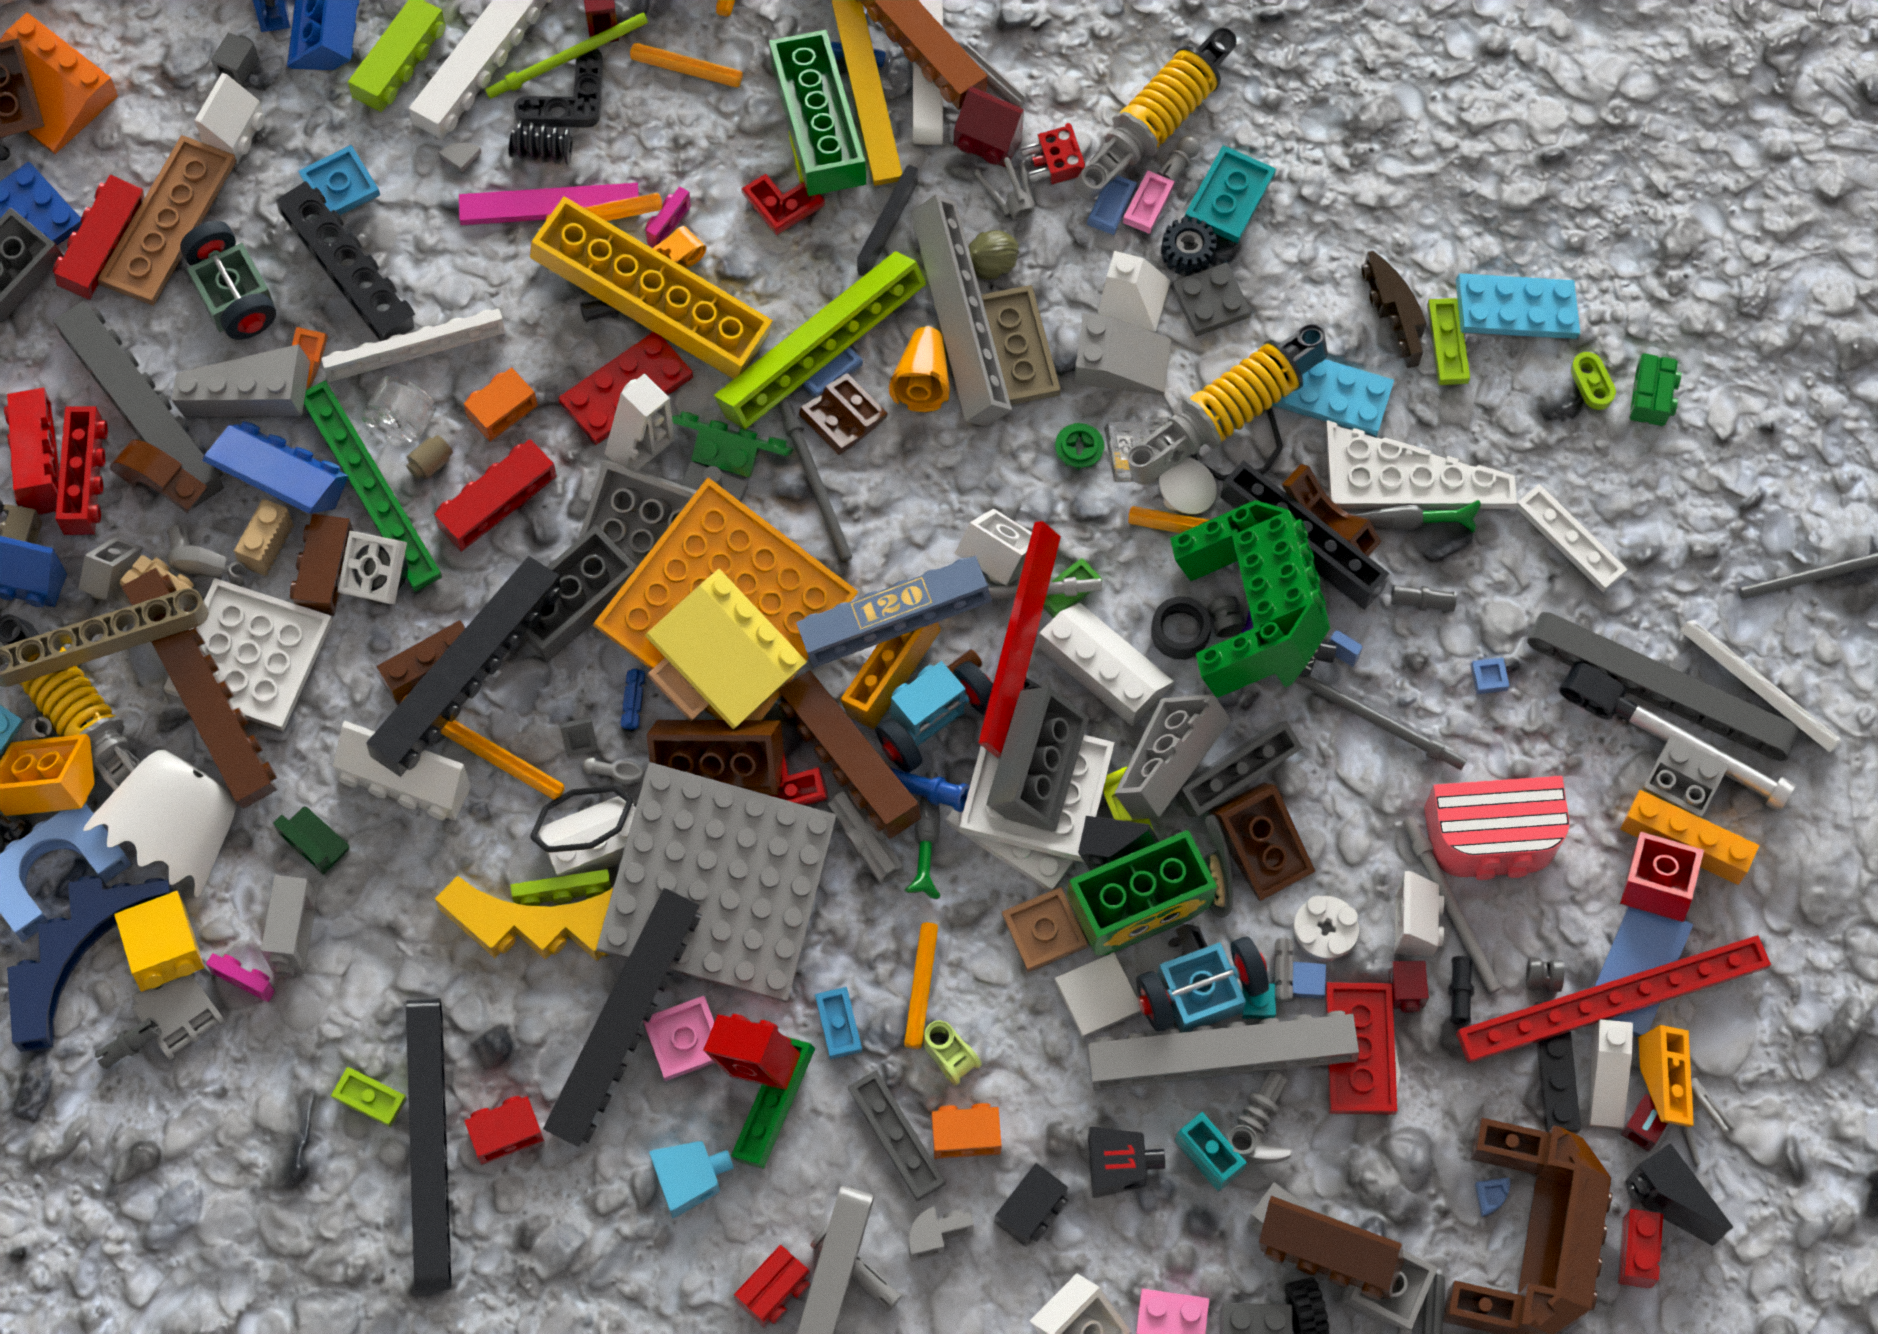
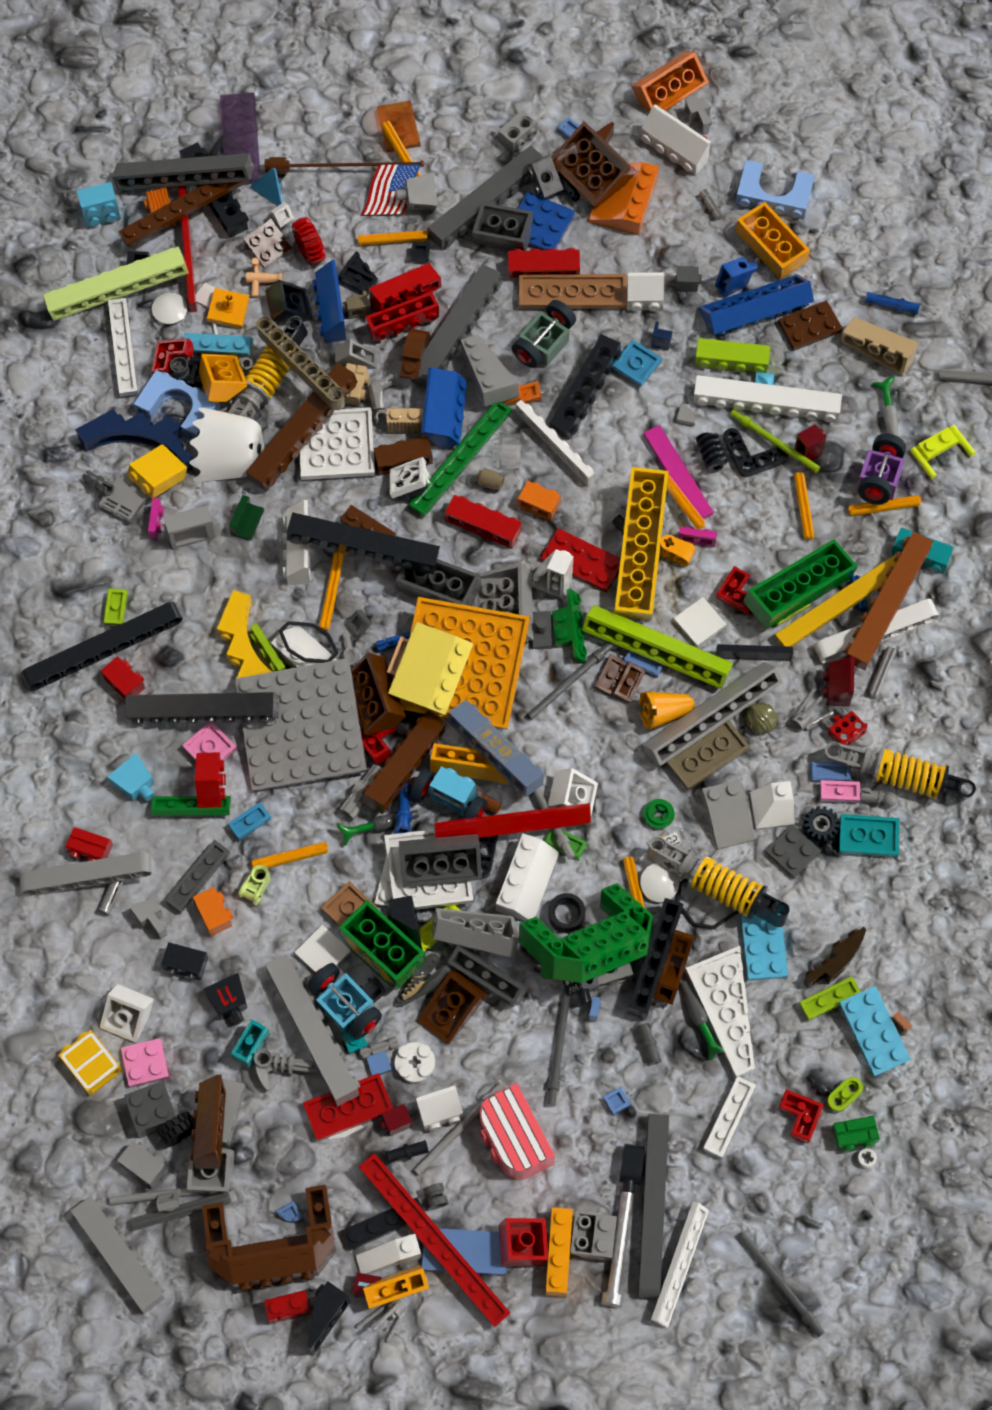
camera: 70 degrees right, 0 degrees up
none -> dark blue panel [651,321,673,350]
none -> white tile [673,597,727,648]
none -> medium azure tile [755,372,774,385]
none -> red brick [778,1089,824,1144]
none -> white bush [857,1148,877,1169]
none -> nougat tile [892,1012,912,1036]

